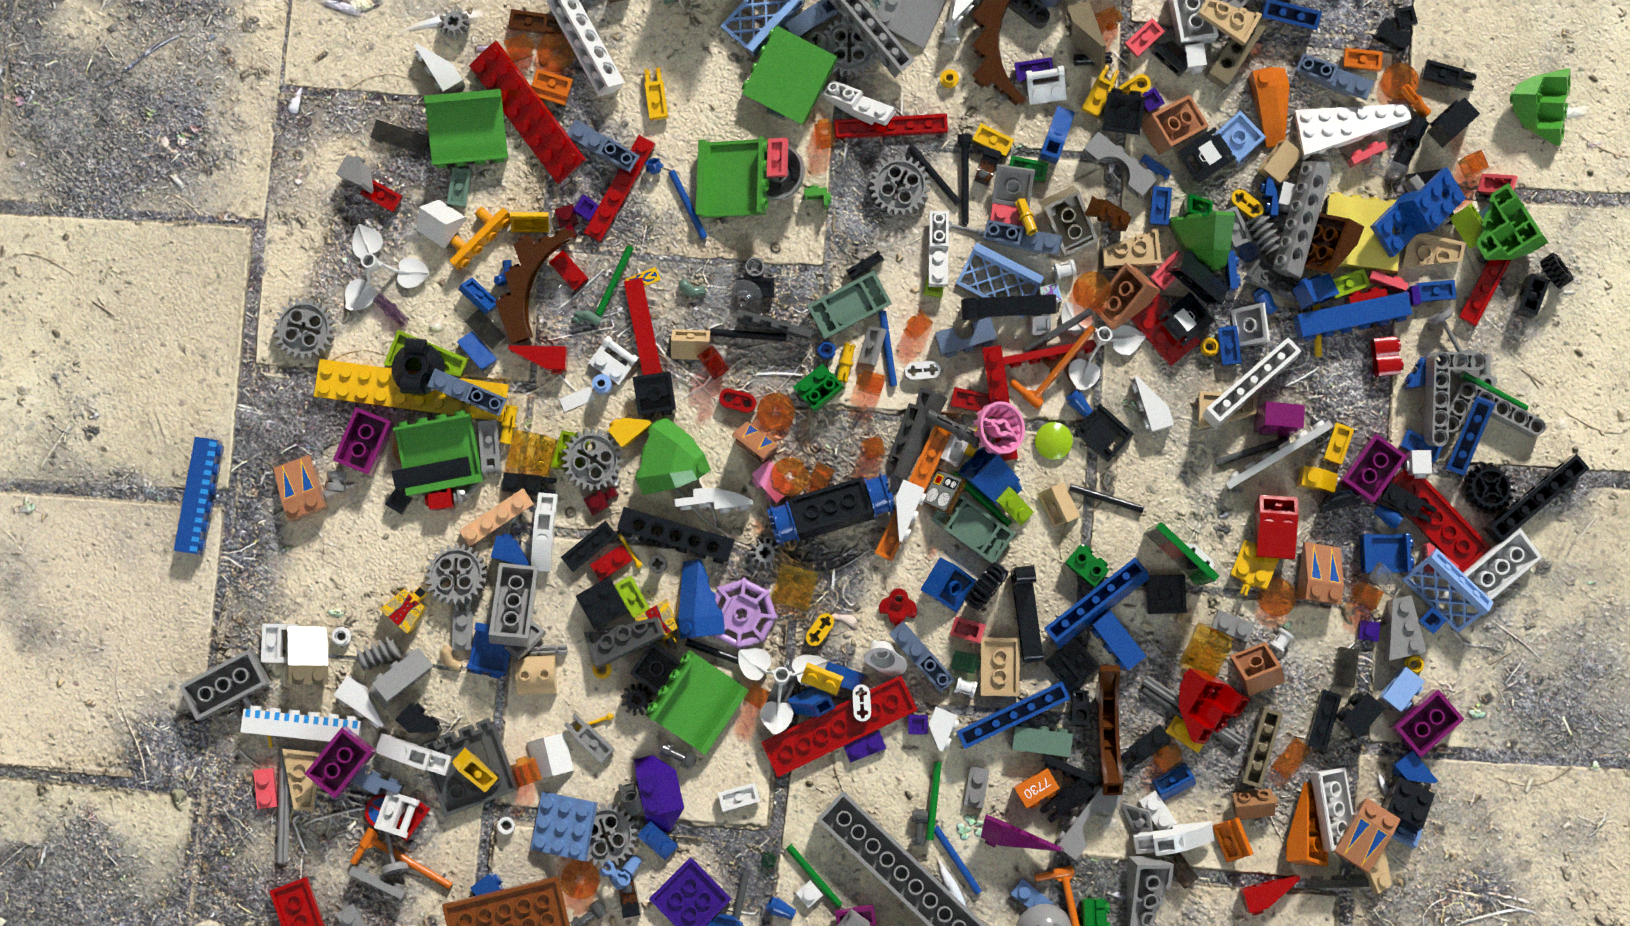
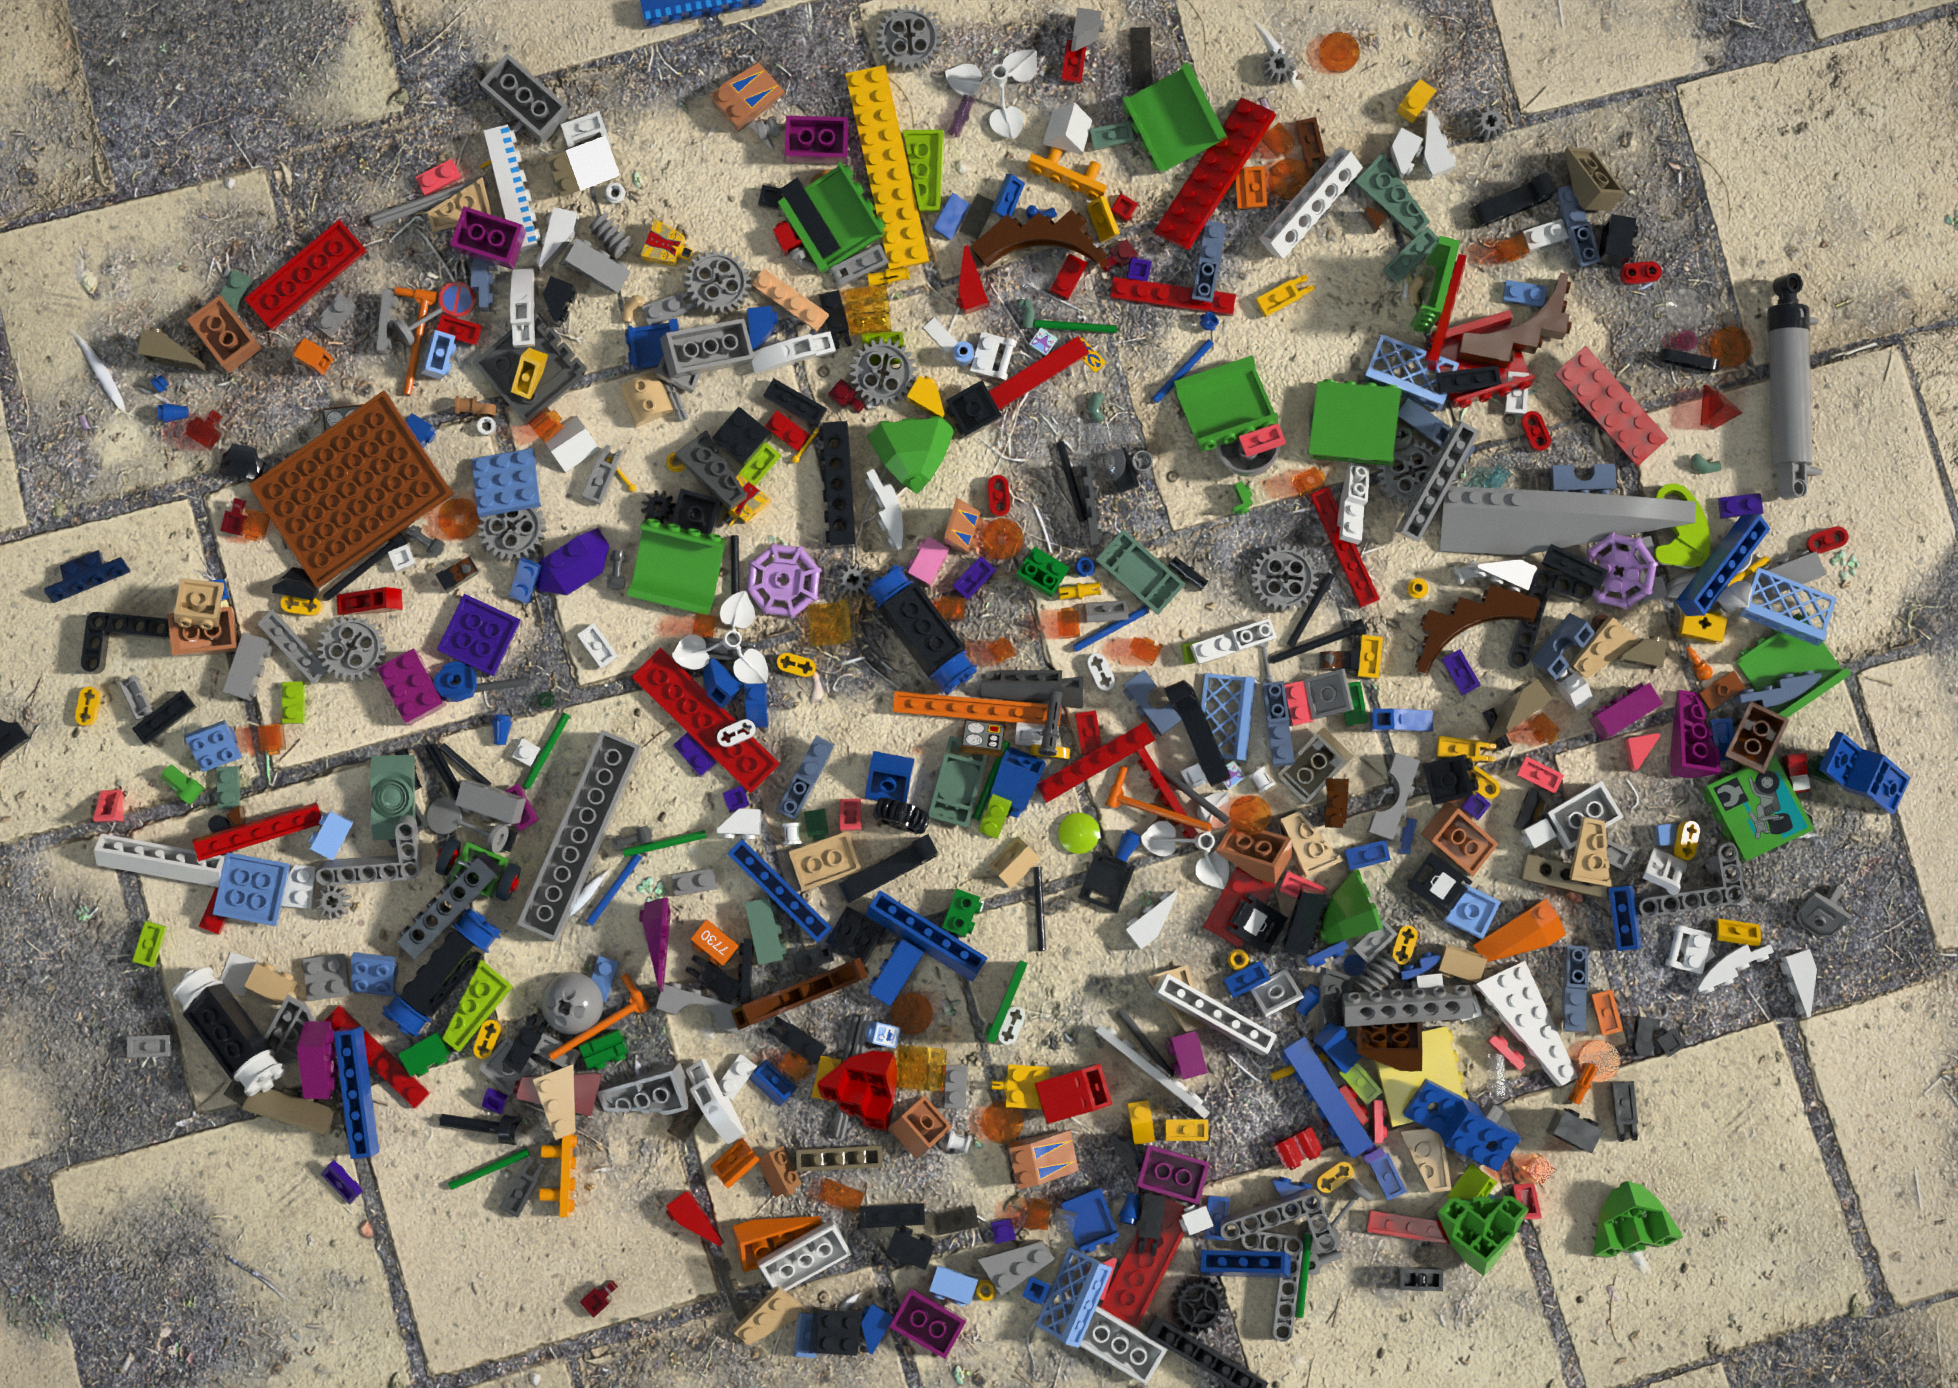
camera: 70 degrees right, 0 degrees up
white plate [374,790,420,838] -> none
black piece [391,337,446,396] -> none
white slope [414,43,465,94] -> none
sand blue slope [427,368,507,416] -> none
medium blue bar [599,855,642,890] -> none
dark grey piece [618,779,643,816] -> none
dark grey bush [649,555,667,574] -> none
tan panel [671,329,710,360] -> none
blue wedge [678,559,725,639] -> none
clear red brick [697,345,729,380] -> none
clear orange plate [770,457,809,496] -> none
yellow plate [801,662,844,696] -> none
white piece [864,640,907,676] -> none
red plate [879,588,917,626] -> none
white slope [895,479,926,543] -> none
bright pink gear [973,401,1025,455] -> none
yellow axle [1015,198,1038,235] -> none
white plate [1025,66,1067,105] -> none
light grey piece [1121,803,1153,832] -> none
black tile [1146,575,1187,614] -> none
green slope [1182,194,1213,217] -> none
nougat slope [1334,798,1401,873] -> none
black piece [1389,116,1429,174] -> none
black tyre [1540,252,1574,289] -> none
none -> light blue brick [420,330,456,380]
none -> medium nougat connector [455,396,496,418]
none -> brick [865,1021,901,1049]
none -> clear orange tile [891,992,933,1035]
none -> dark purple plate [952,556,996,601]
none -> tile [1029,328,1058,356]
none -> red tile [1111,193,1138,222]
none -> yellow beam [1316,1161,1353,1193]

